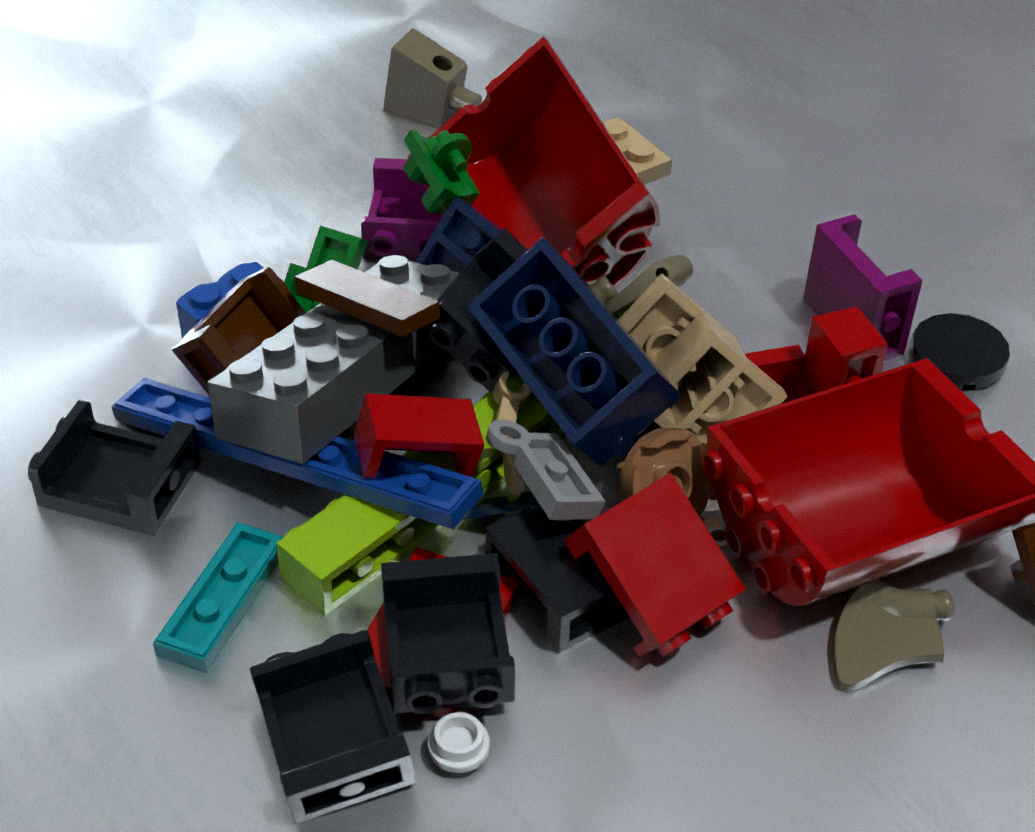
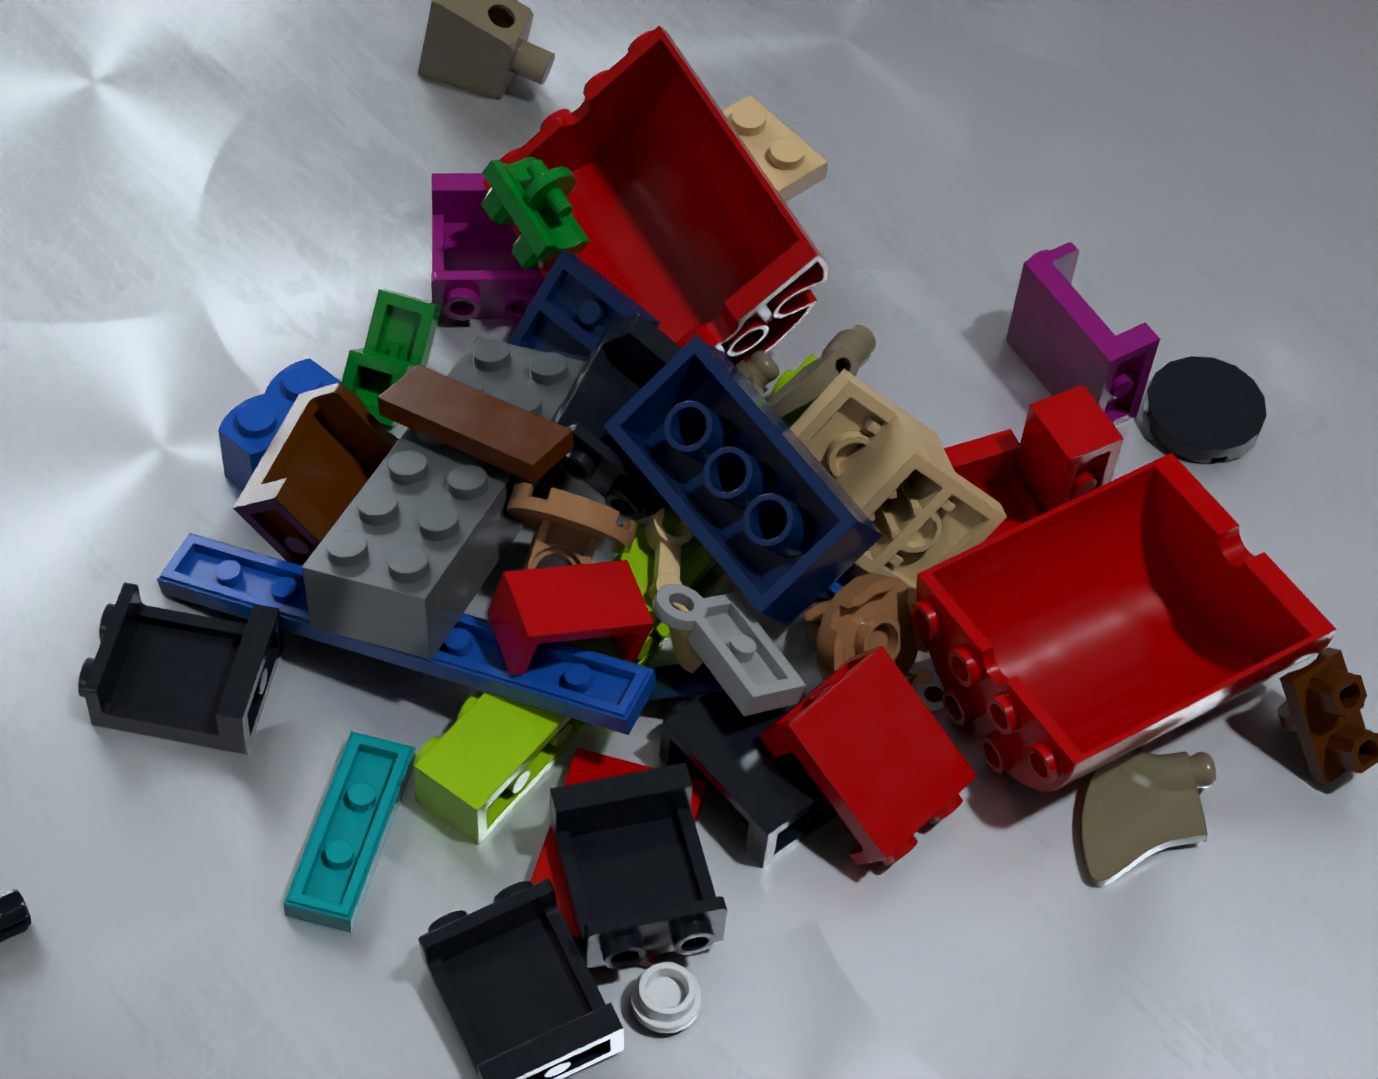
camera: 10 degrees left, 10 degrees up
none -> medium nougat tile [506,483,638,570]

